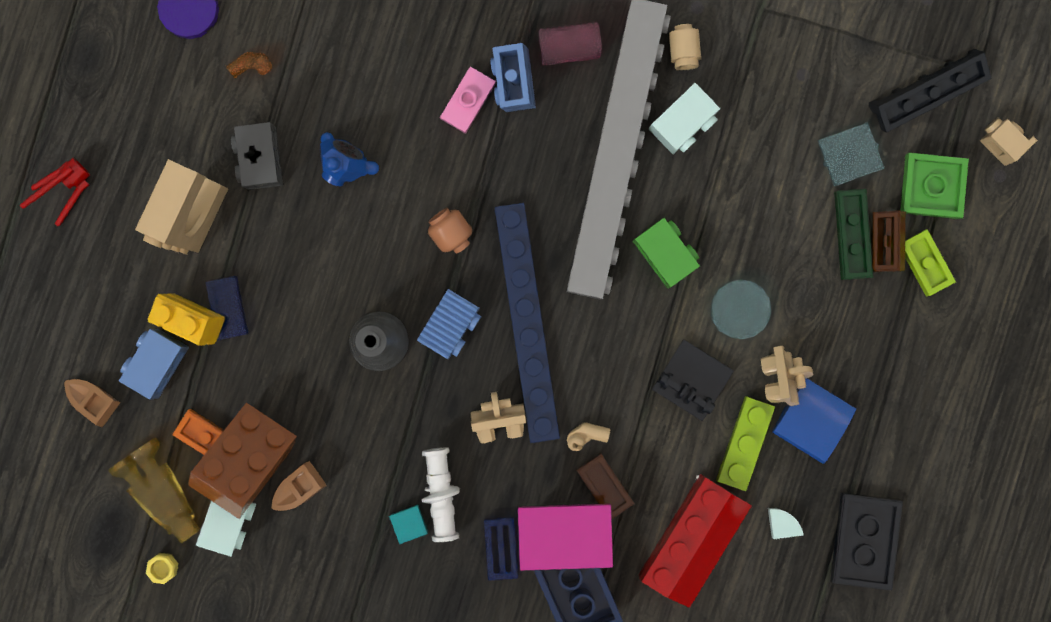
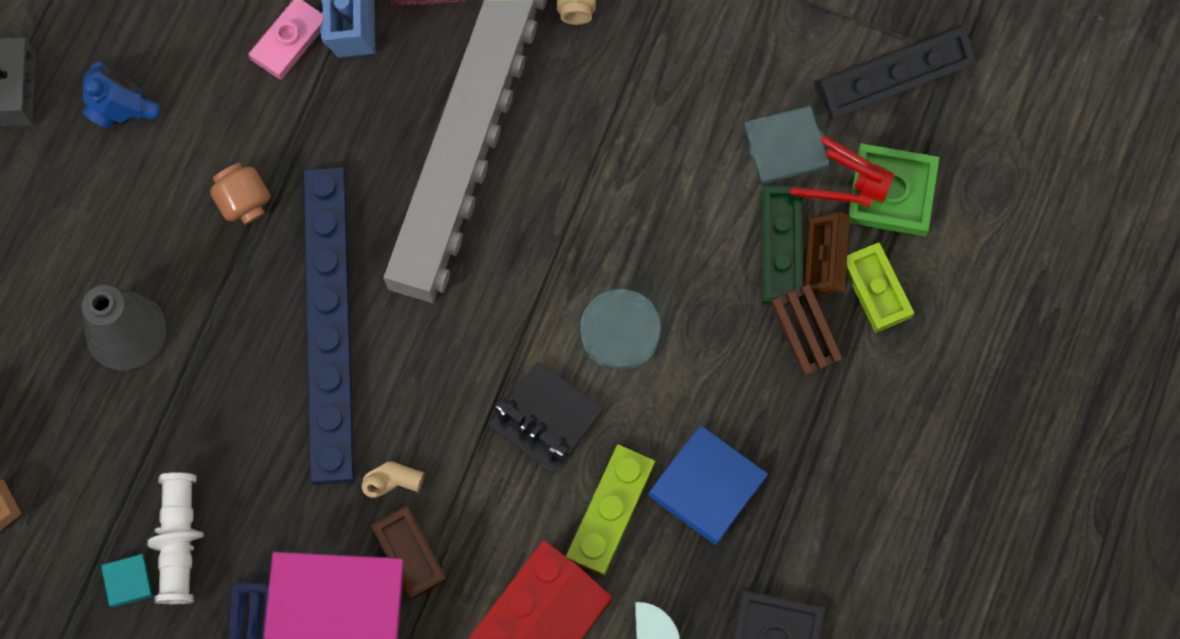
camera: 10 degrees right, 15 degrees down
medium blue brick [417,289,481,359] -> none
tan hips [471,392,526,443] -> none
bright green brick [632,218,700,289] -> none
light aqua brick [649,83,720,155] -> none
tan hips [761,346,813,406] -> none
tan brick [980,117,1038,166] -> none
none -> reddish brown tile [770,284,843,376]
none -> red plant [789,136,895,208]

